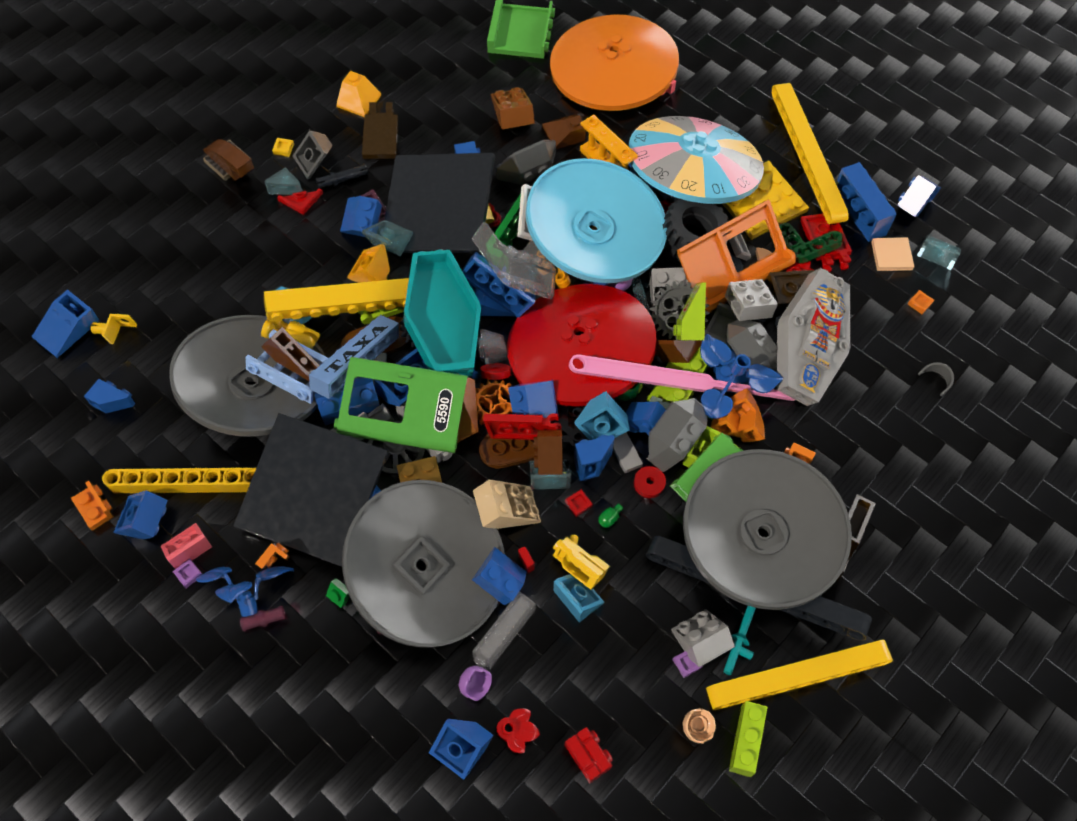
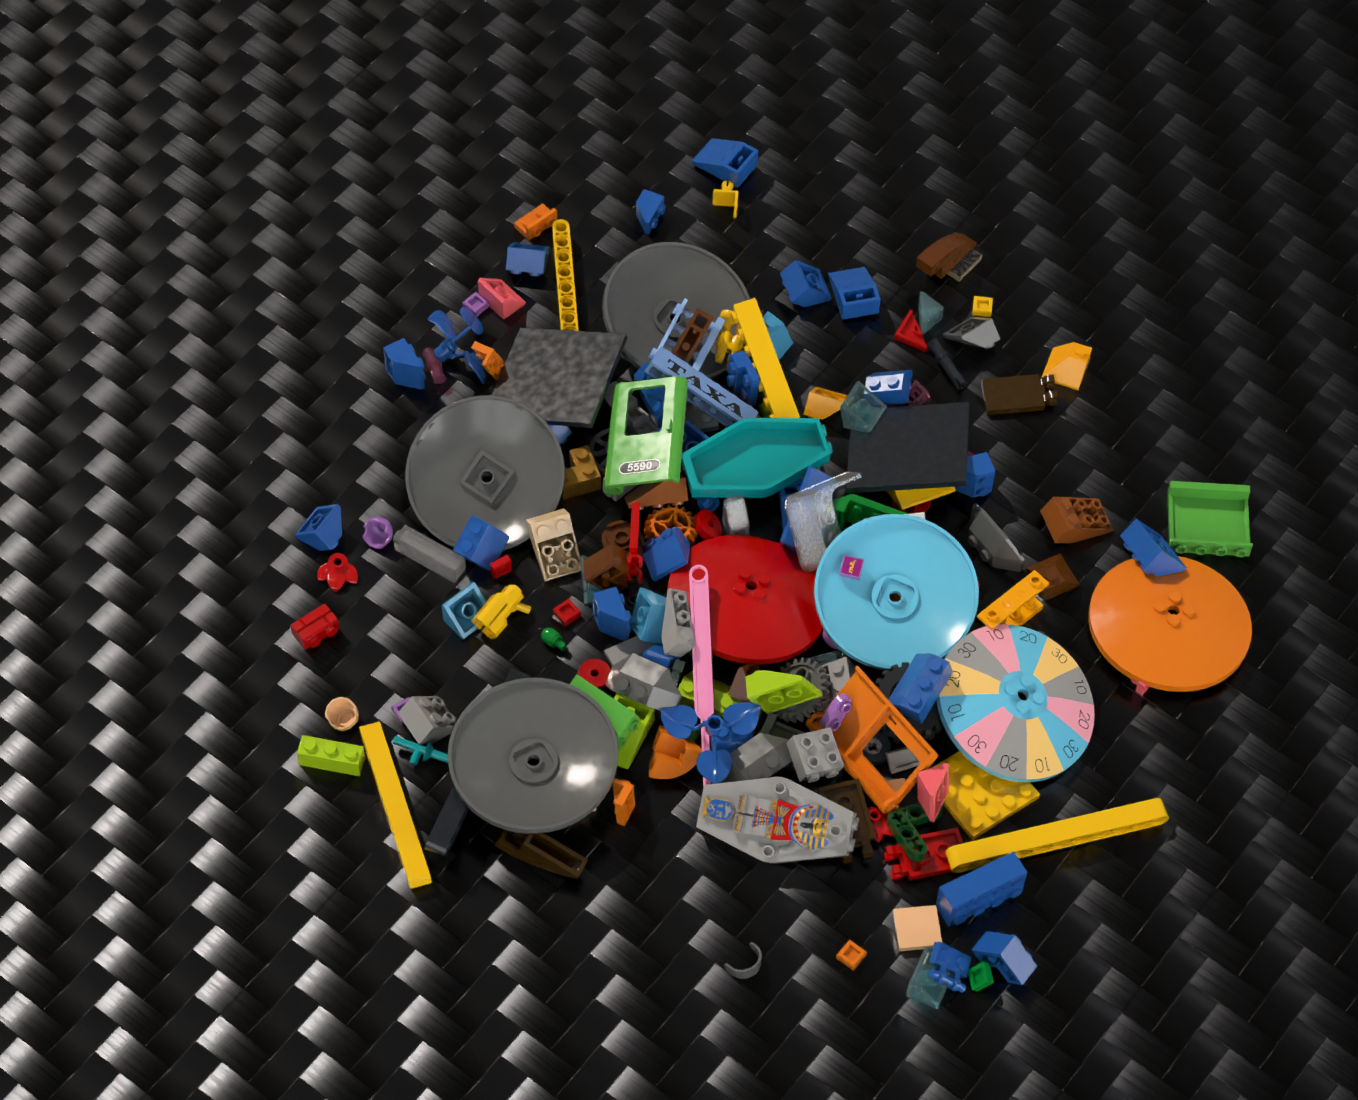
camera: 85 degrees right, 5 degrees down
none -> blue slope [383,338,426,389]
none -> light grey slope [661,588,695,657]
none -> blue plate [726,351,760,406]
none -> blue slope [780,260,832,307]
none -> medium lavender plate [820,693,853,731]
none -> blue slope [828,267,881,319]
none -> magenta tile [839,555,864,580]
none -> blue slope [889,653,953,724]
none -> coral slope [917,763,949,822]
none -> blue plate [928,942,972,992]
none -> green plate [968,961,994,992]
none -> blue slope [1120,518,1187,577]

